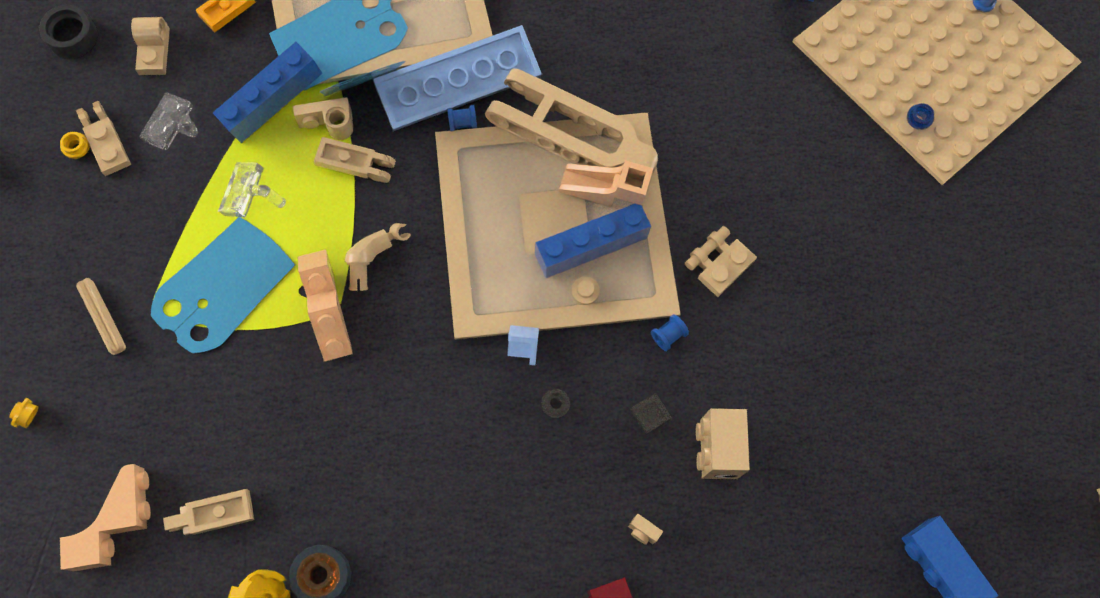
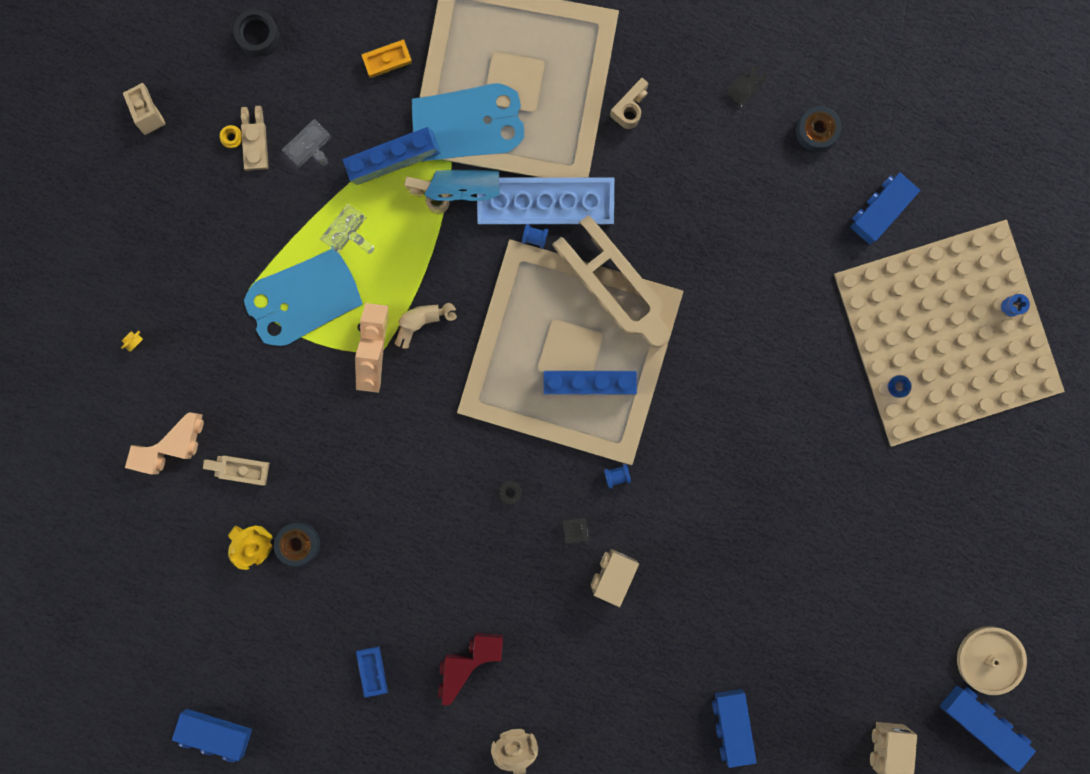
camera: 30 degrees right, 15 degrees up
tan axle [76,278,126,355] -> none
tan plate [131,17,170,75] -> none
tan hinge [314,137,396,183] -> none
light blue panel [508,325,539,366] -> none
light nougat arch [559,160,653,207] -> none
tan plate [571,276,600,305] -> none
tan plate [628,514,663,545] -> none
tan plate [685,226,757,297] -> none

